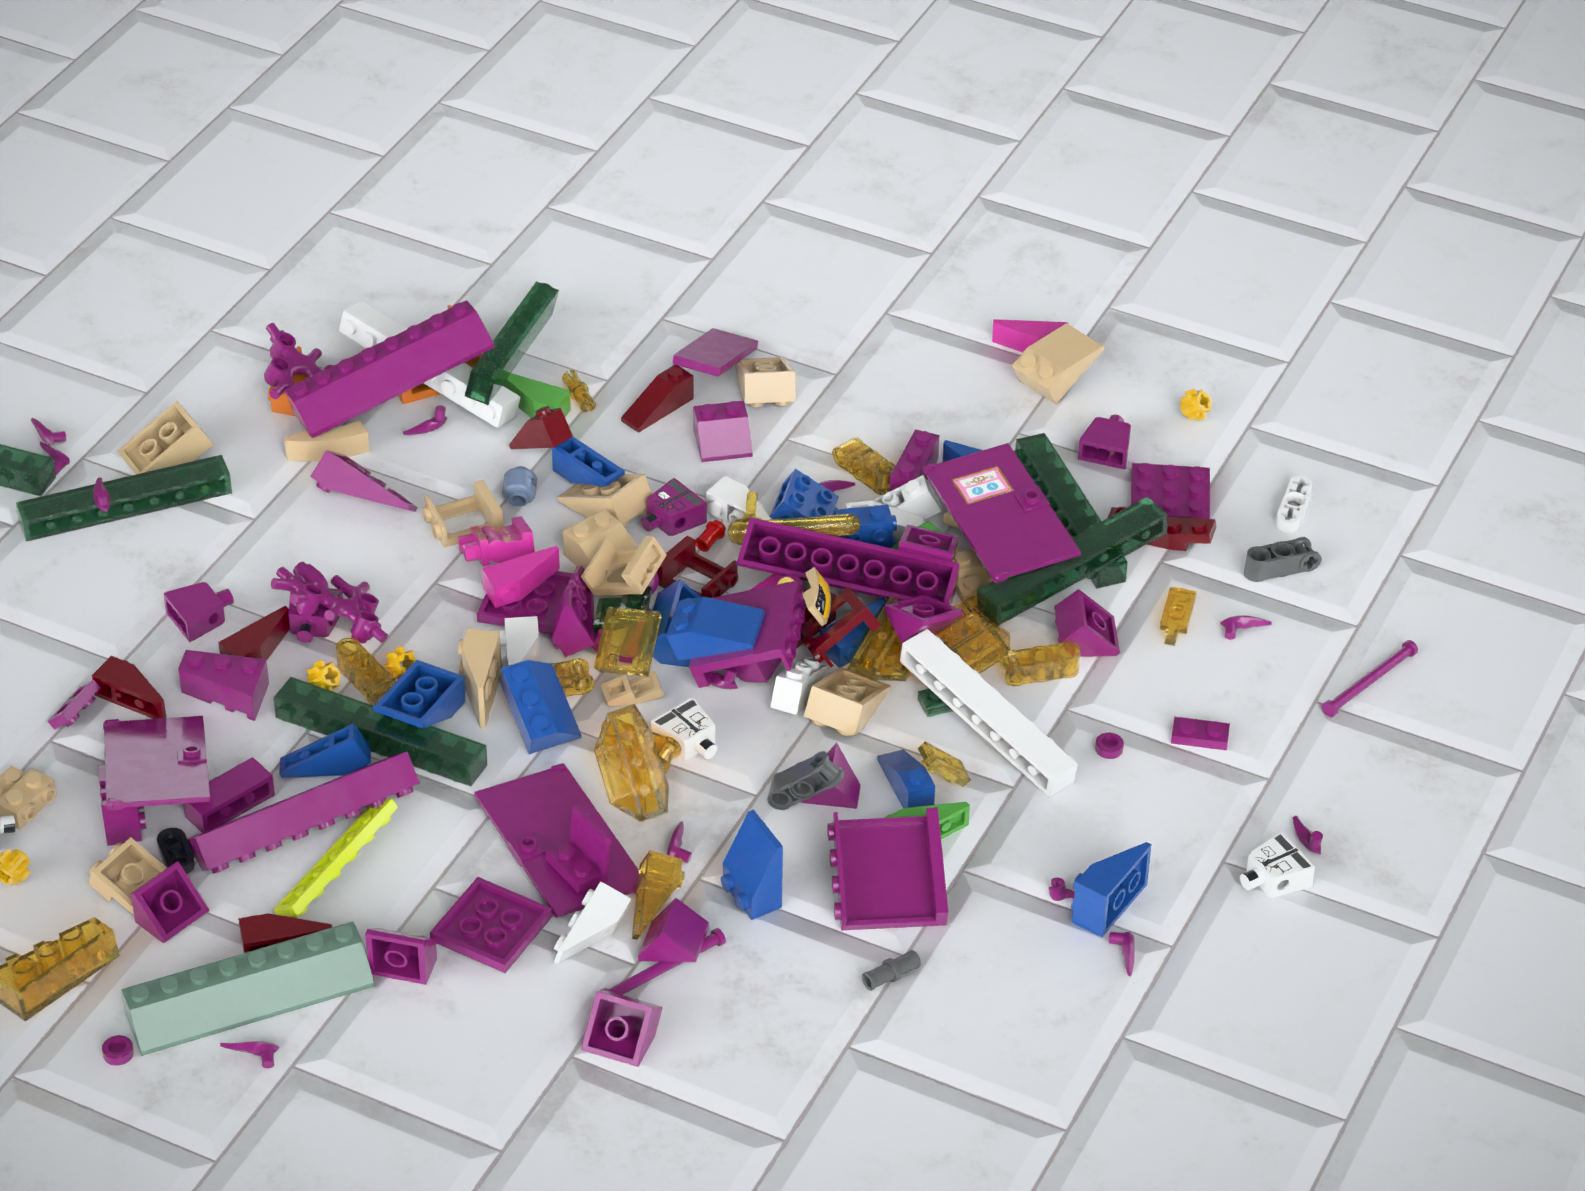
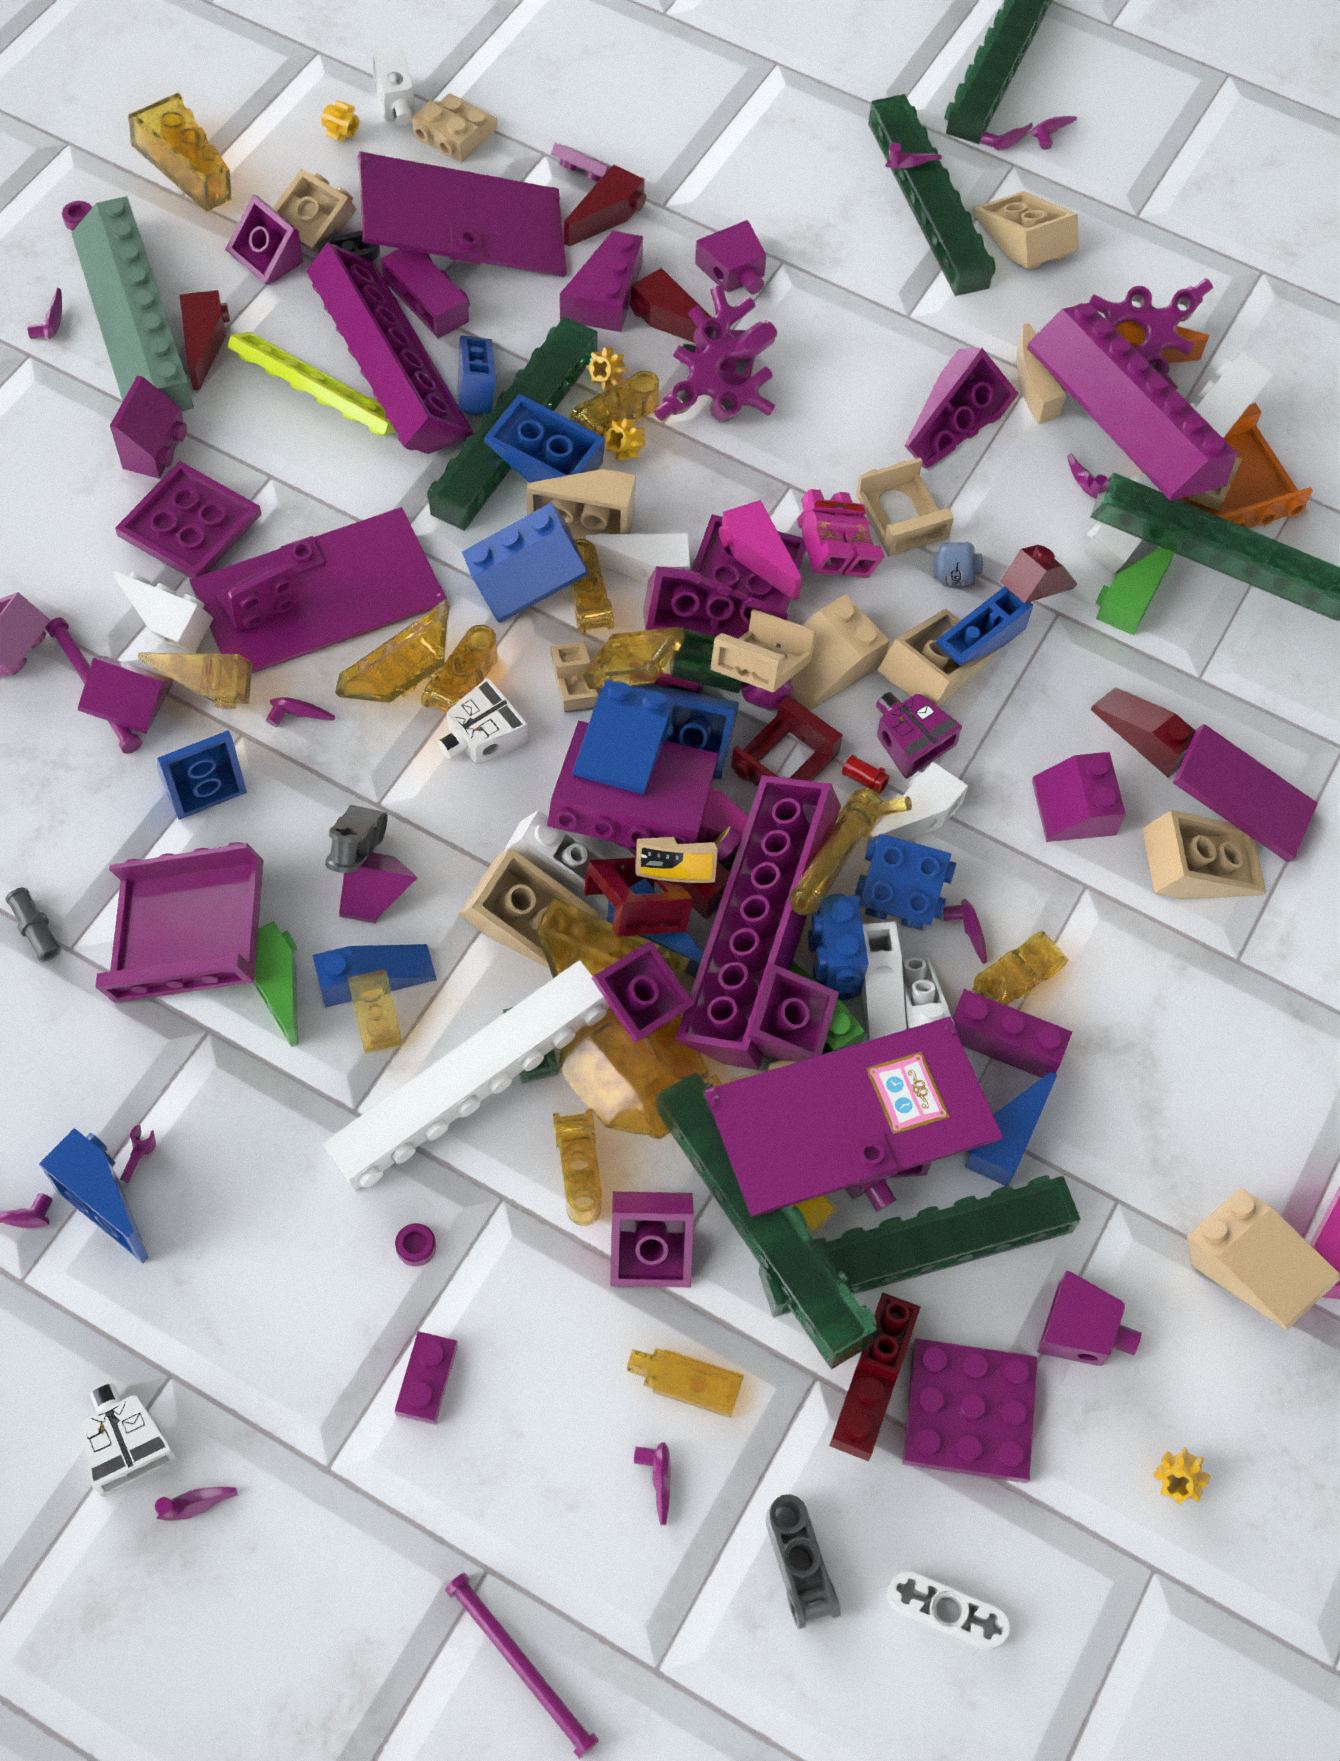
camera: 90 degrees right, 20 degrees up
clear yellow pin [562,370,596,413] -> none

